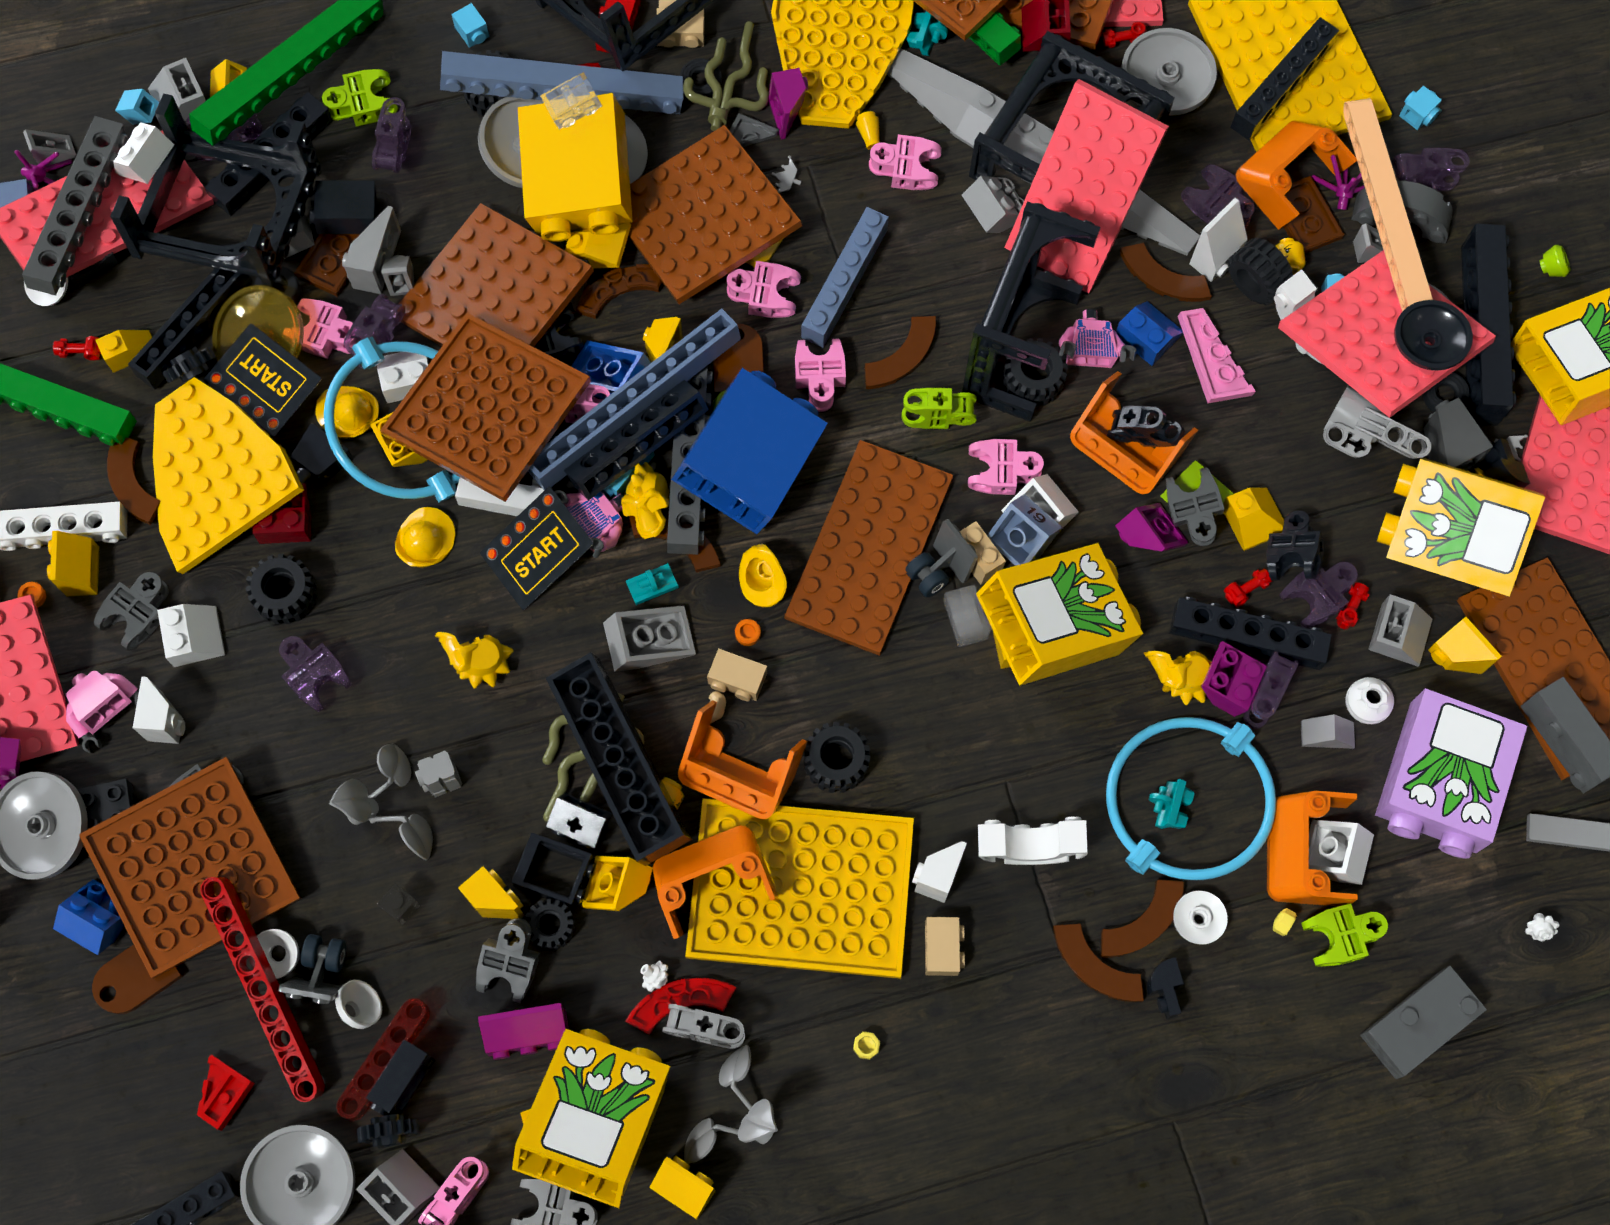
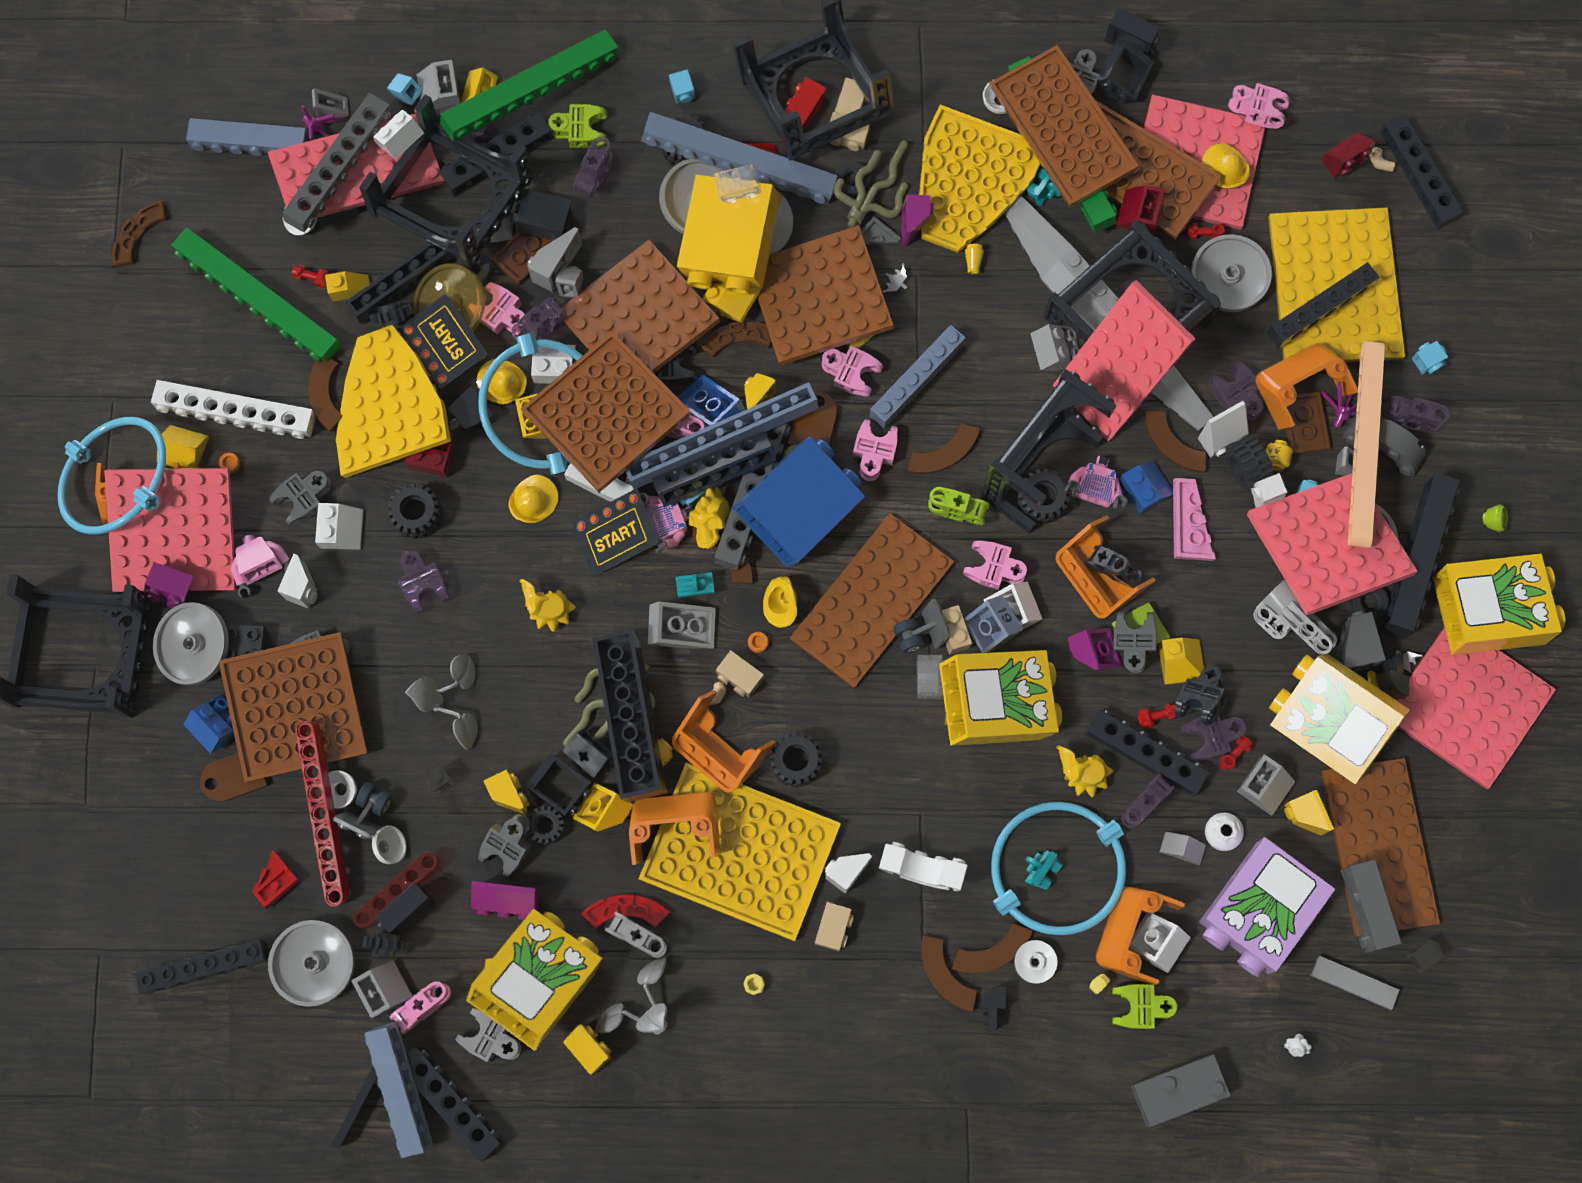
camera: 20 degrees right, 5 degrees up
yellow slope [47,531,99,596] -> none
light grey brick [415,751,462,797] -> none
white plant [641,961,668,992] -> none
bright pink piece [869,134,942,190] -> none
magenta slope [1201,641,1267,717] -> none
black dish [1394,300,1473,371] -> none

